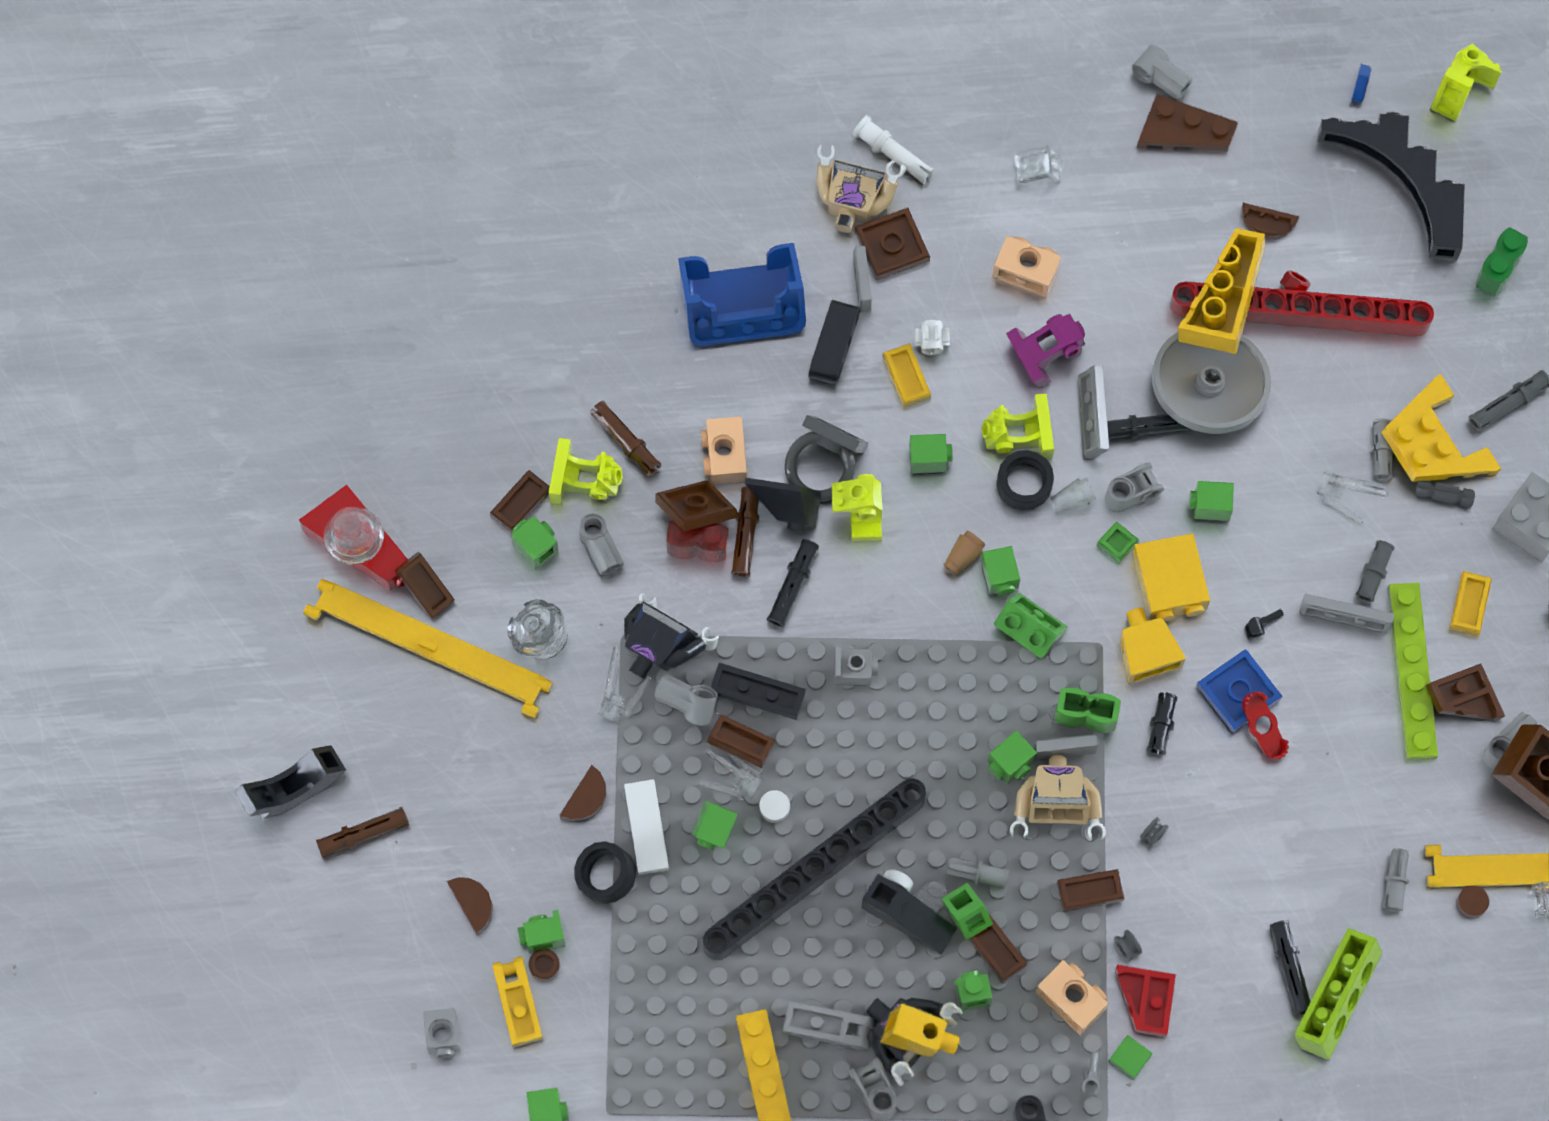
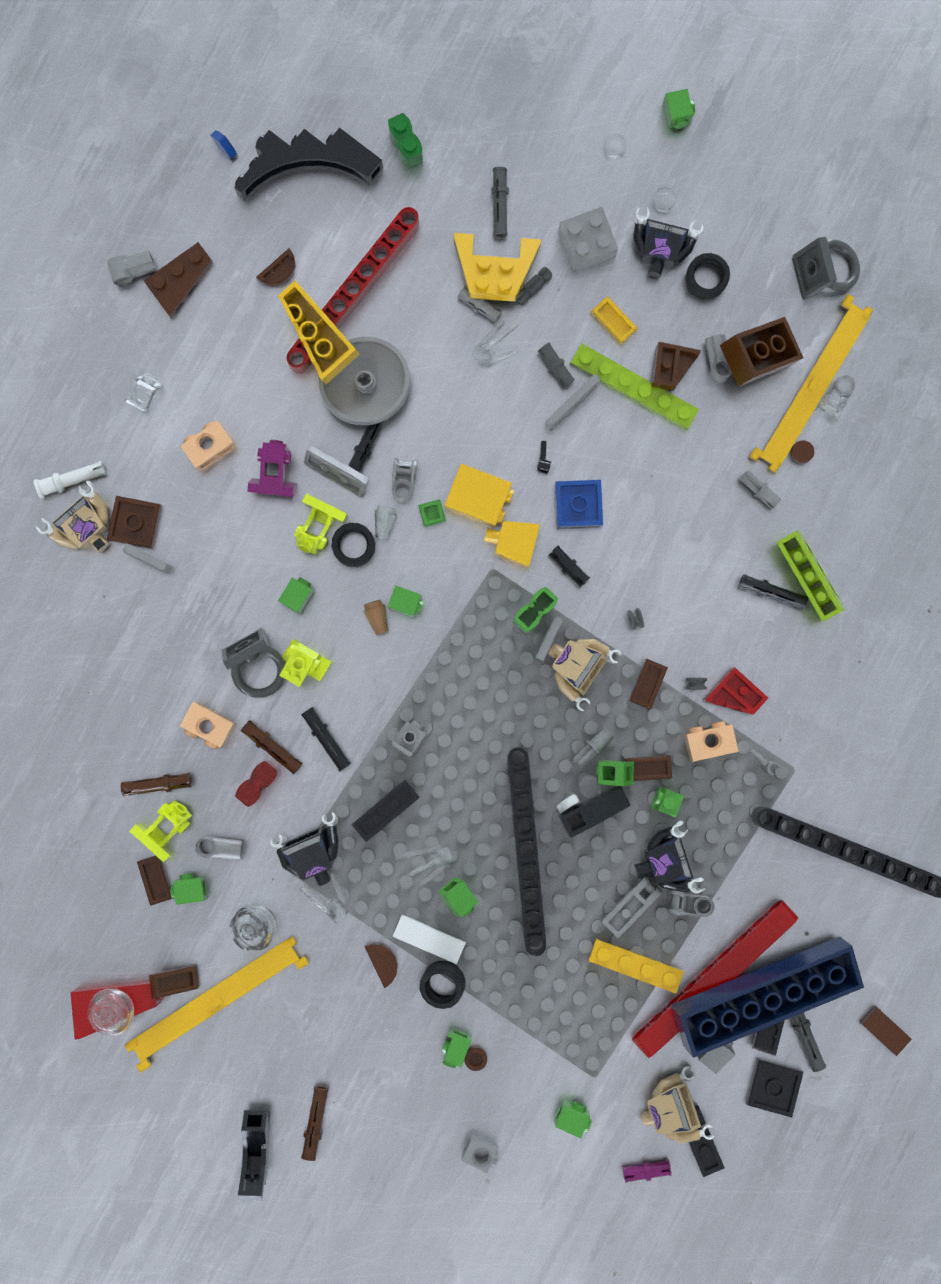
camera: 60 degrees left, 15 degrees up
reddish brown tile [447,877,493,935] -> none
yellow plate [492,956,543,1047] -> none
light grey piece [654,674,717,725] -> none
reddish brown tile [655,480,737,531] -> none
blue windscreen [678,243,806,346] -> none
reddish brown tile [707,714,776,768] -> none
black slope [745,478,821,531] -> none
white tile [759,790,790,823] -> none
black beam [808,299,861,385] -> none
yellow torso [881,1003,960,1057] -> none
yellow tile [882,343,931,408] -> none
white gear [914,320,950,355] -> none
bright green brick [988,730,1037,784] -> none
bright green bracket [994,593,1068,658] -> none
bright green tile [1109,1035,1153,1080] -> none
bright green brick [1189,481,1234,521] -> none
red piece [1241,691,1289,760] -> none
red tile [1280,270,1311,291] -> none
neon yellow tile [1430,43,1502,121] -> none

